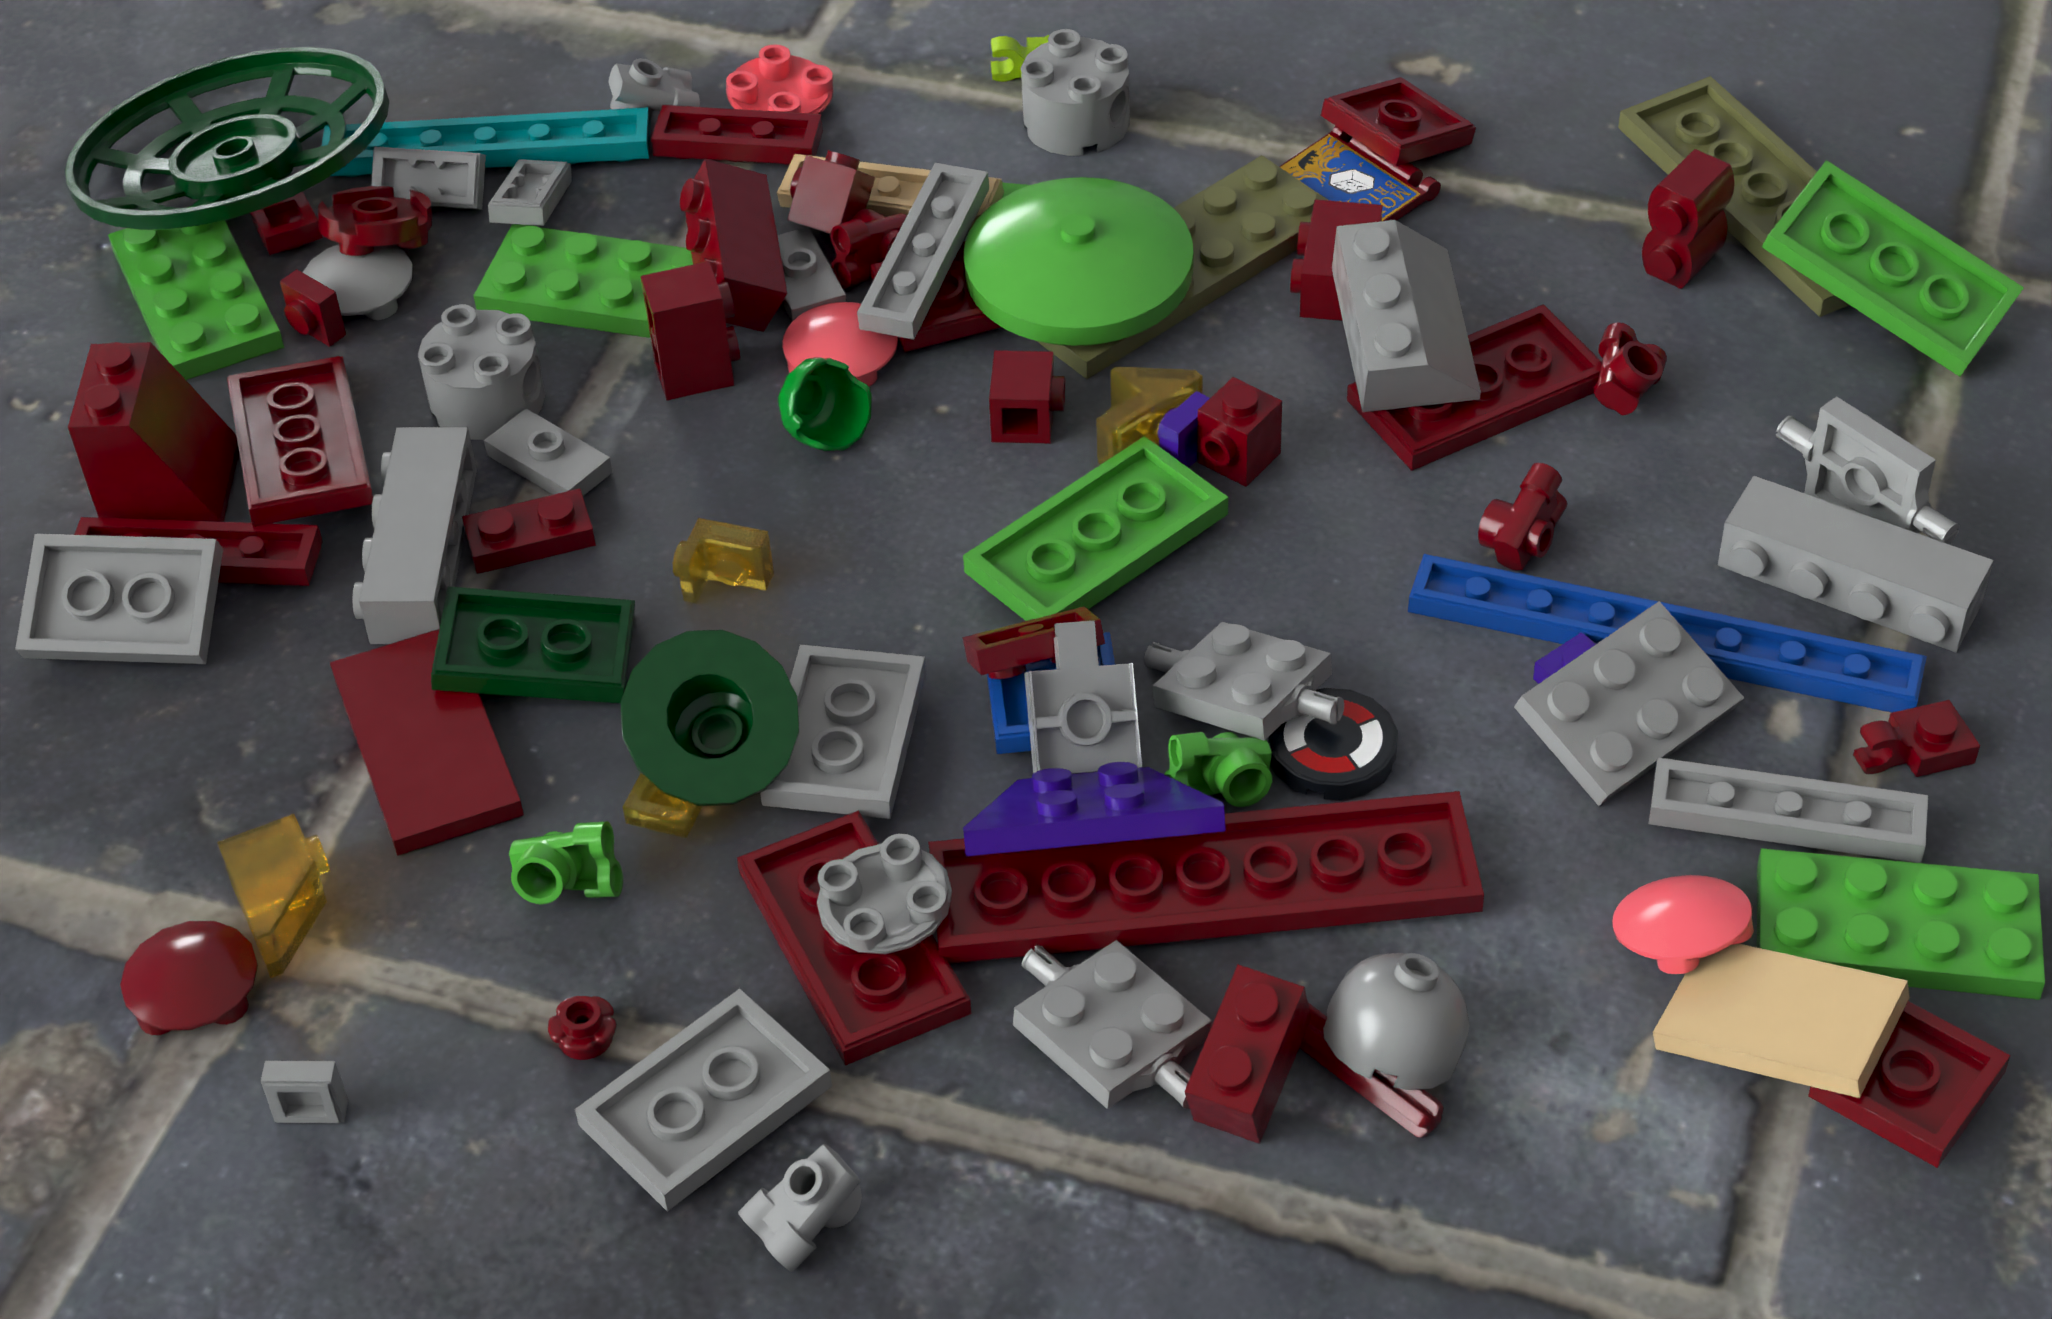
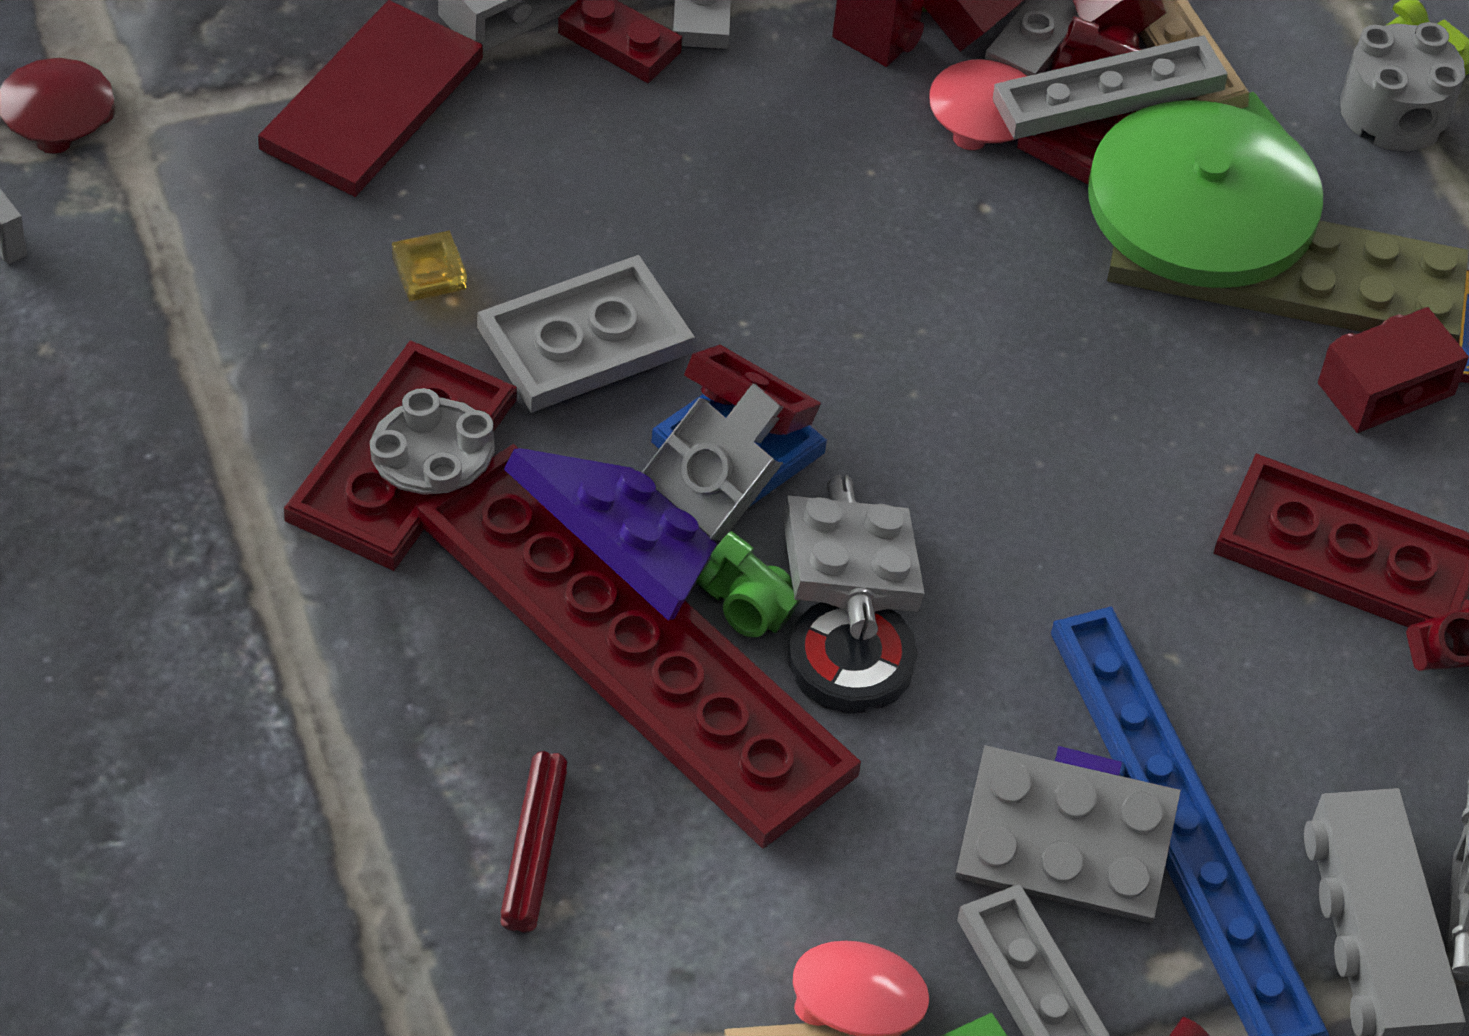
camera: 45 degrees right, 5 degrees up
clear yellow slope [217,814,331,978] -> none
dark green tile [431,586,635,703] -> none
bright green plate [509,821,623,904] -> none
dark red plate [548,996,617,1060] -> none
light grey plate [575,988,832,1212] -> none
dark green piece [620,630,800,806] -> none
clear yellow bracket [673,518,774,603] -> none
light grey plate [738,1144,862,1272] -> none
green hair [778,357,872,451] -> none
bright green plate [963,436,1228,621] -> none
dark red brick [989,350,1065,444] -> none
light grey plate [1013,940,1212,1109] -> none
clear yellow slope [1096,367,1203,465] -> none
dark purple plate [1157,391,1210,468] -> none
dark red brick [1184,964,1311,1144] -> none
dark red brick [1197,377,1282,487] -> none
light grey cylinder [1323,953,1470,1090] -> none
light grey slope [1332,220,1481,412] -> none
dark red plate [1478,463,1568,571] -> none

